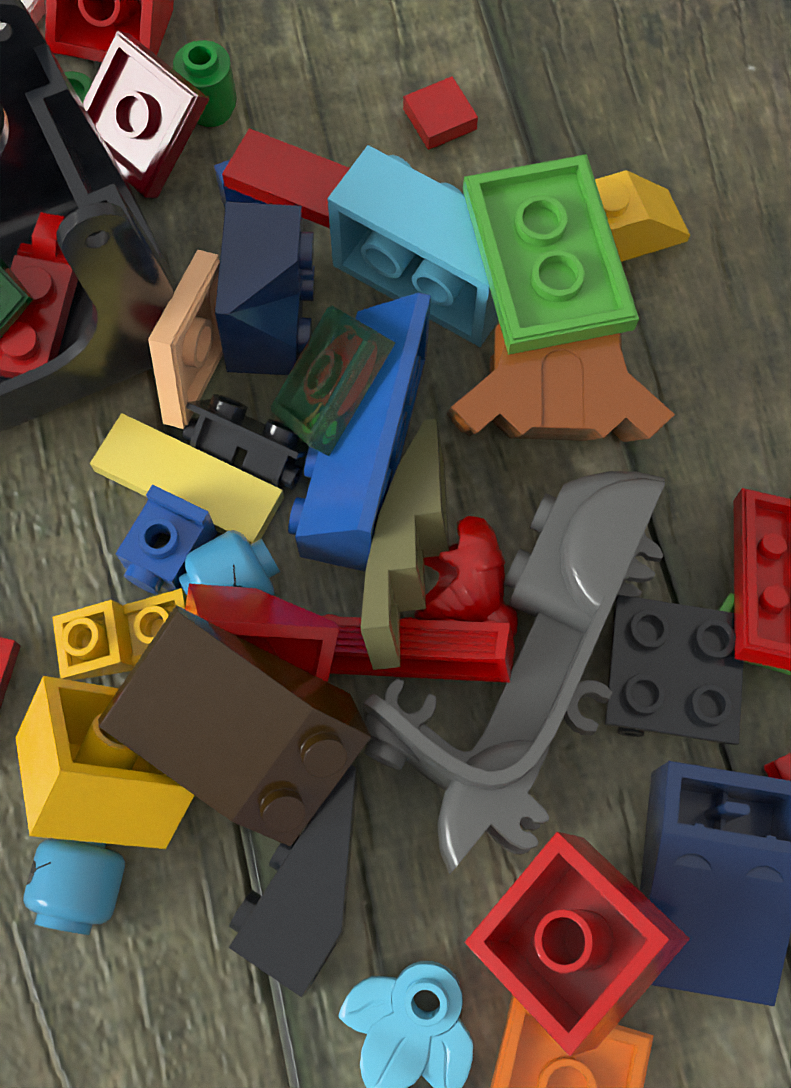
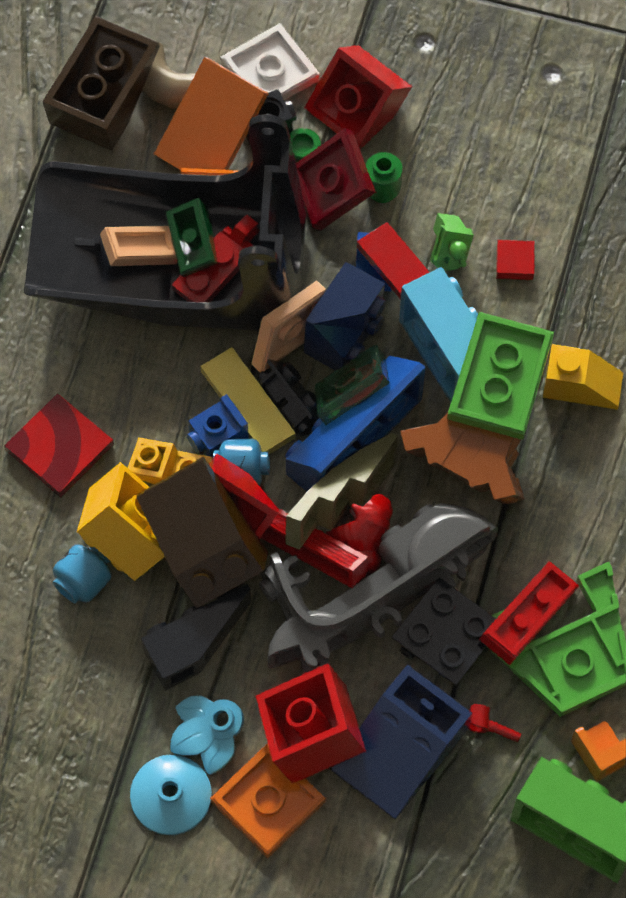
camera: 30 degrees right, 5 degrees down
none -> bright green piece [430,213,473,271]

